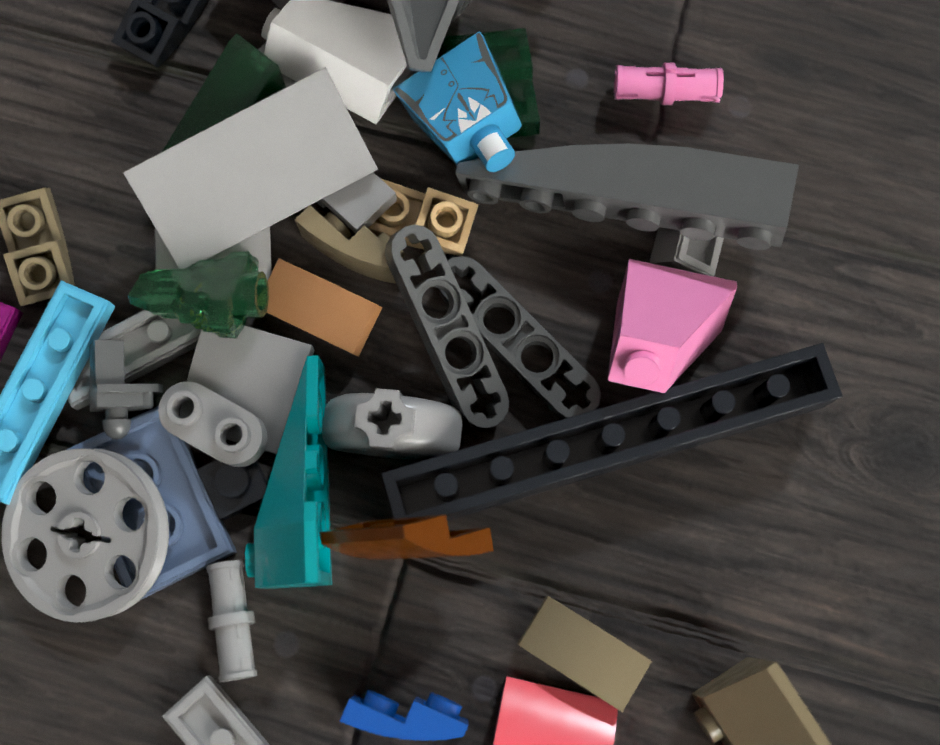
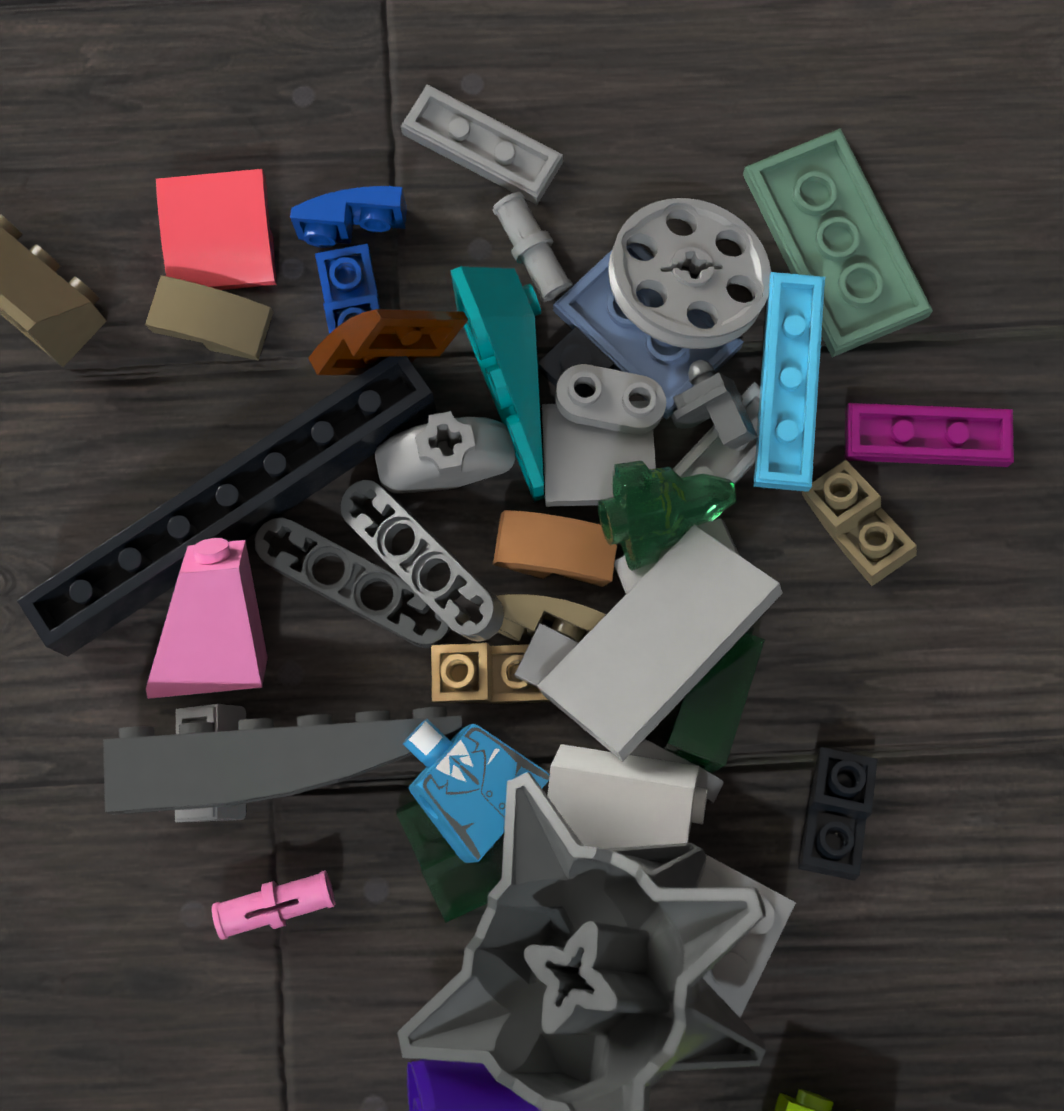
camera: 165 degrees right, 0 degrees up
none -> blue slope [315,244,381,334]

